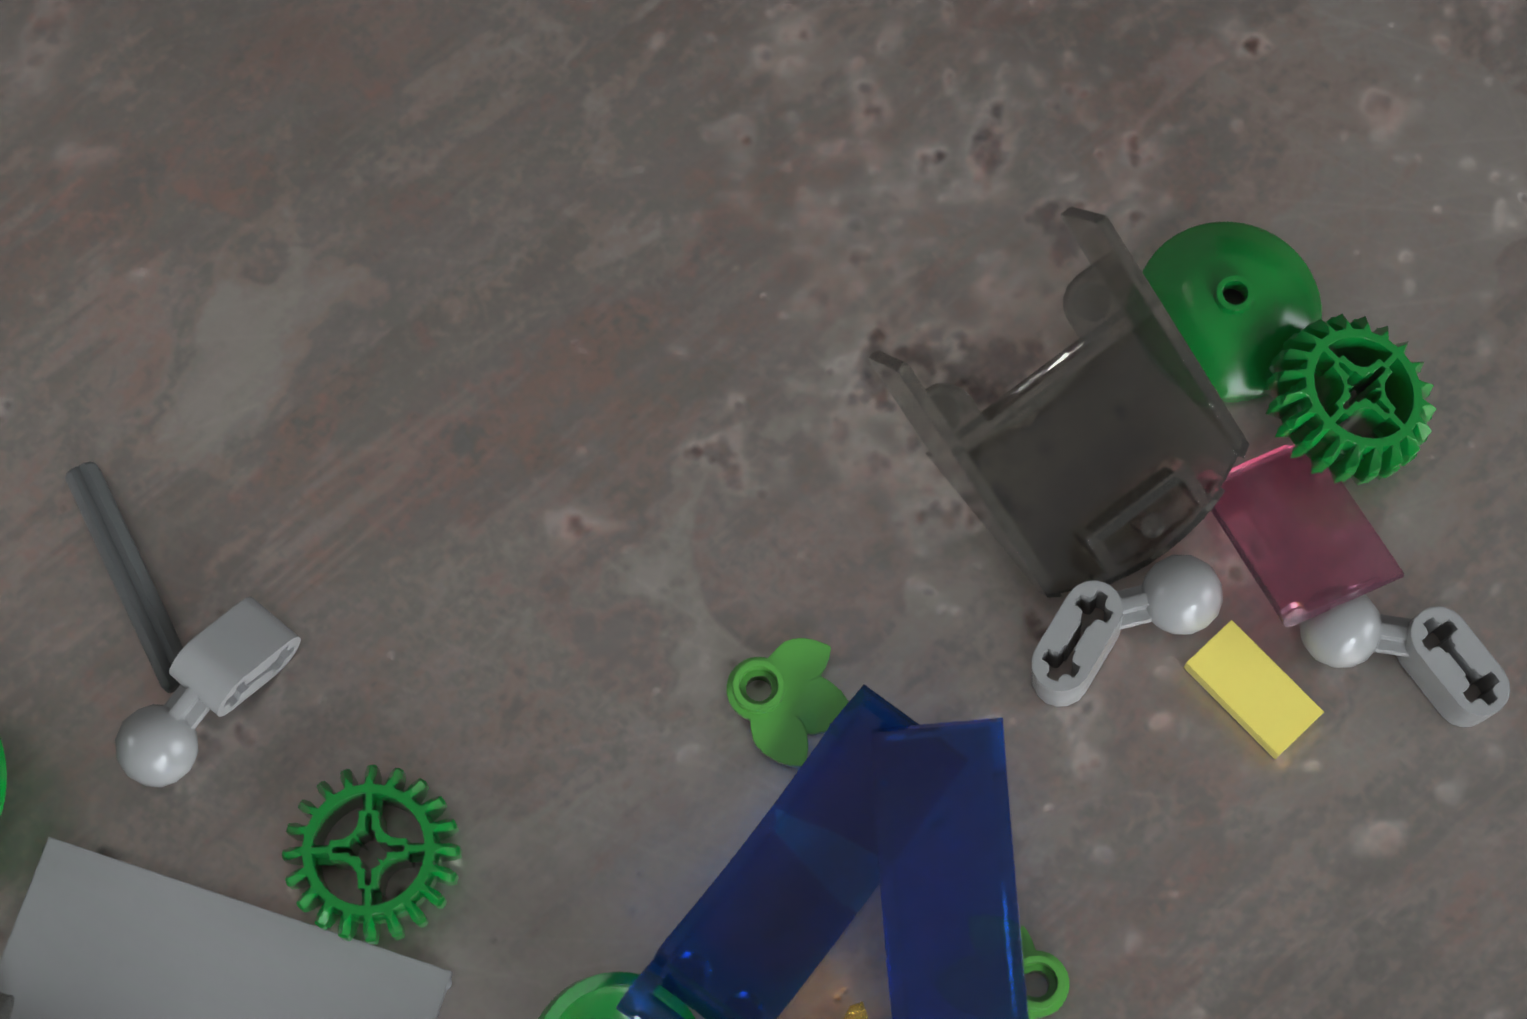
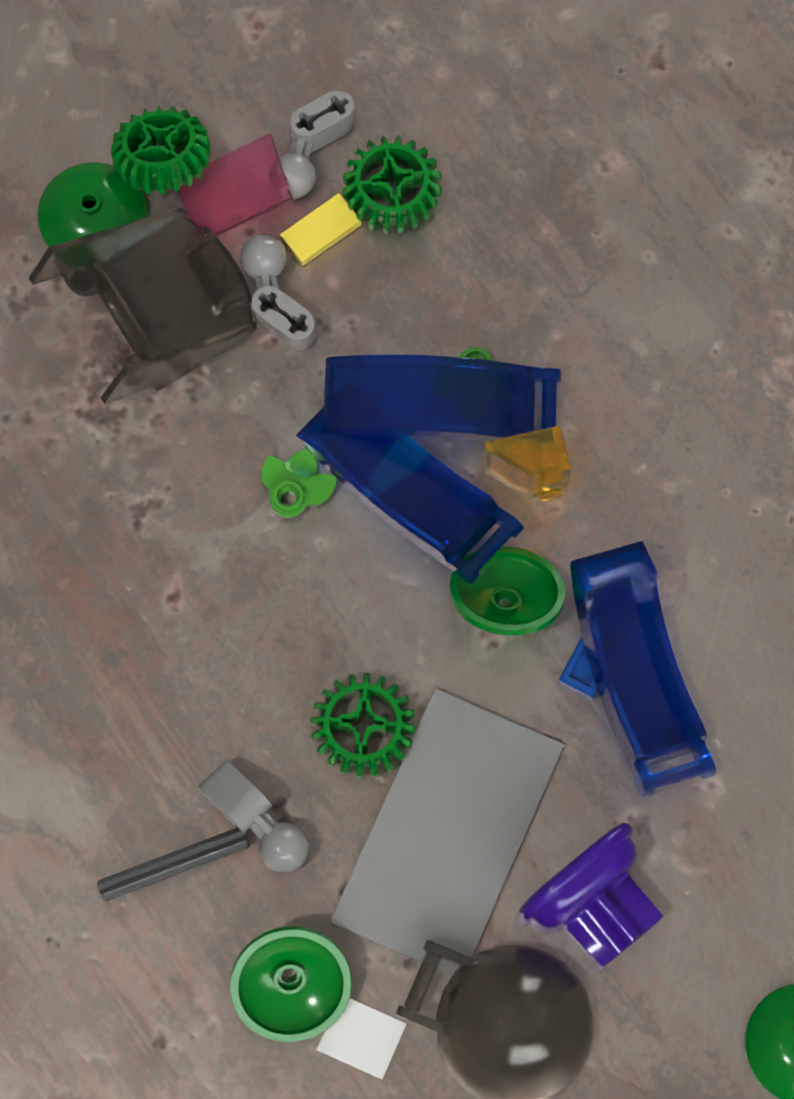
camera: 85 degrees left, 0 degrees up
none -> green gear [343,135,442,234]

